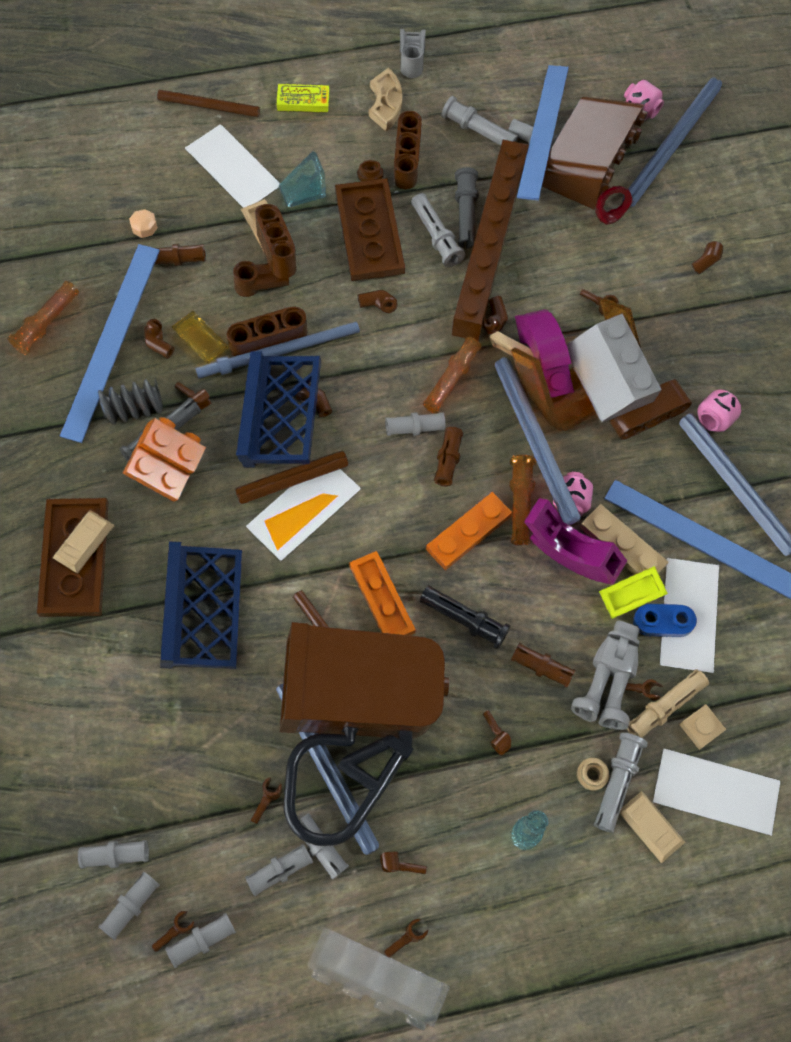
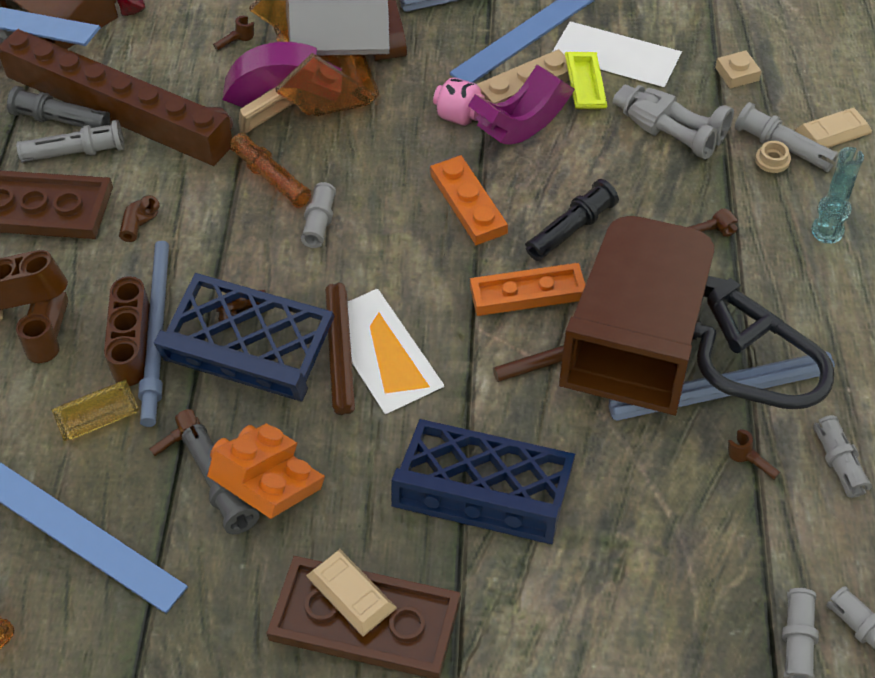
camera: 70 degrees left, 15 degrees down
dark grey piece [98,377,163,425] -> none
reddish brown arm [144,319,175,359] -> none
light grey pin [300,813,349,880] -> none
reddish brown hand [380,851,427,874] -> none
reddish brown pin [434,427,464,487] -> none
sand blue axle [495,357,580,525] -> none
clear orange pin [509,455,536,546] -> none
reddish brown pin [511,642,576,688] -> none
reddish brown hand [625,679,663,701] -> none
tan pin [627,669,709,738] -> none
blue plate [633,604,697,637] -> none
white sticker [653,749,780,836] -> none

